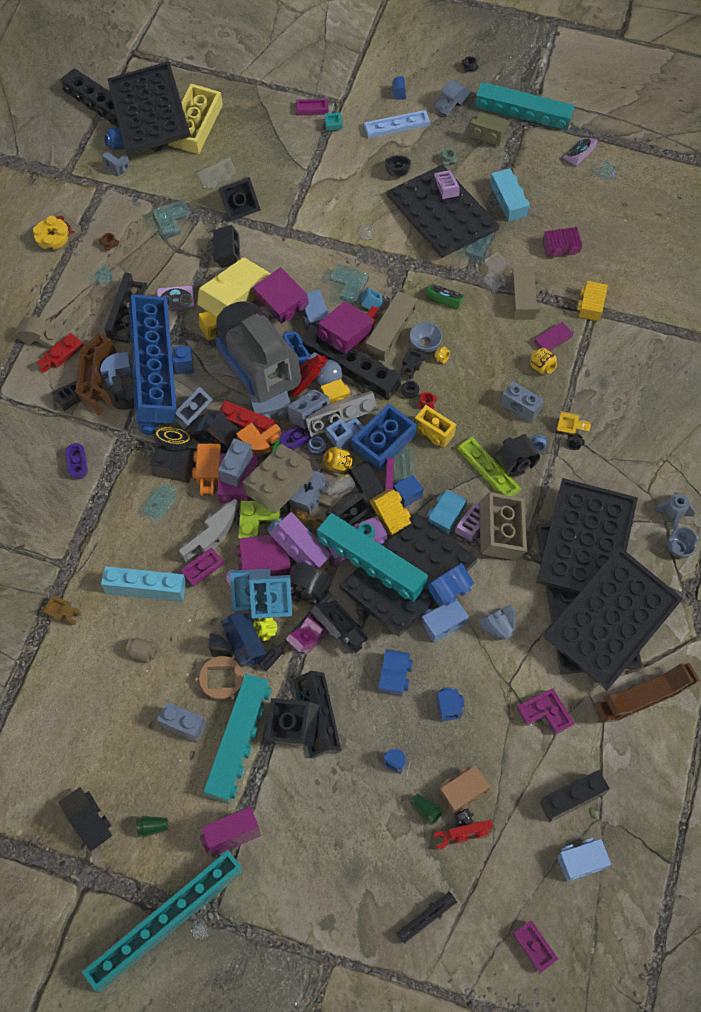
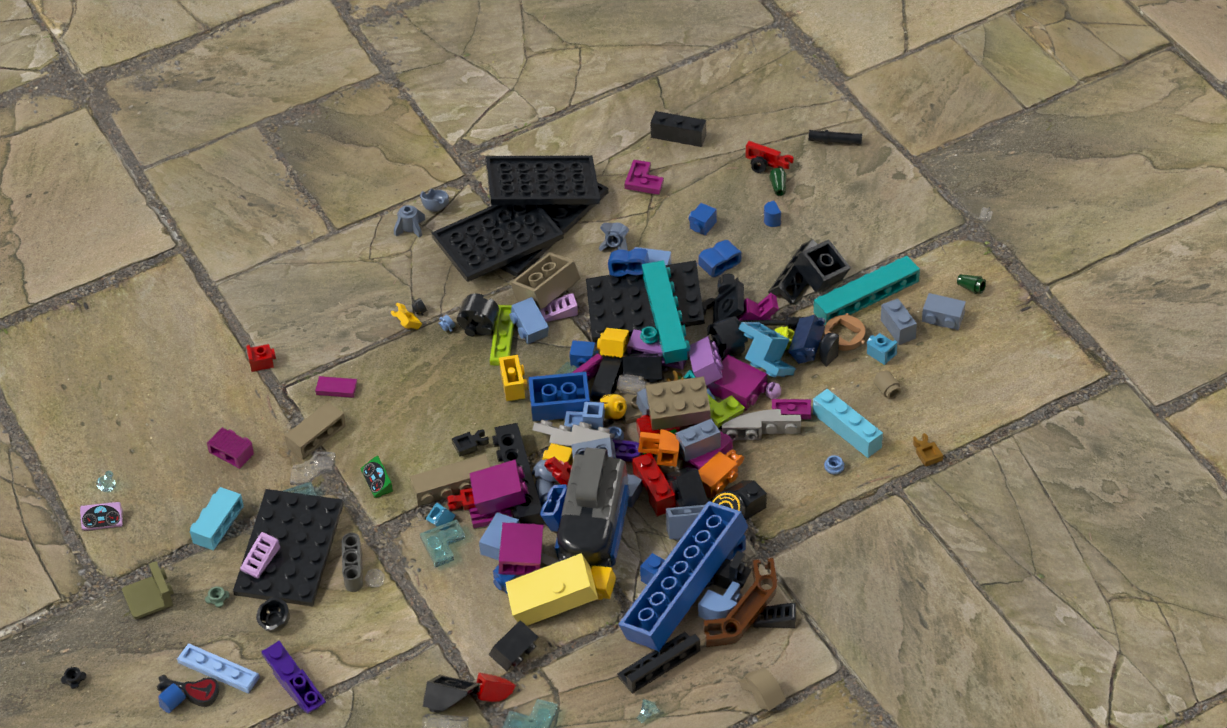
camera: 135 degrees left, 15 degrees down
red plate [37,333,84,373] -> none
black brick [58,787,113,852] -> none
dark purple plate [66,443,88,479] -> none
teal brick [82,850,244,993] -> none
clear light blue plate [145,485,176,520] -> none
slope [157,286,194,310] -> none
magenta brick [199,807,262,856] -> none
teal plate [325,112,343,131] -> none
black plate [401,380,419,398] -> none
sand blue piece [410,322,442,352] -> none
red plate [417,392,437,410] -> none
dark azure brick [427,489,467,535] -> none
sand blue brick [434,80,471,116] -> none
yellow plate [435,347,450,364] -> none
medium nougat brick [439,766,490,815] -> none
teal brick [475,82,575,130] -> none
sand blue brick [500,381,544,423] -> none
magenta plate [513,920,559,974] -> none
yellow head [530,348,557,375] -> none
light blue brick [557,838,611,882] -> none
yellow brick [577,280,608,322] -> none
reddish brown piece [593,663,700,723] -> none
none -> black piece [157,675,219,707]
none -> red brick [246,344,276,372]
none -> dark purple slope [261,641,326,714]
none -> dark grey beam [342,533,363,592]
none -> red brick [477,672,516,702]
none -> medium blue brick [510,297,549,344]
none -> medium blue plate [824,455,844,474]
none -> dark azure brick [867,333,898,365]
none -> sand blue brick [922,293,966,330]

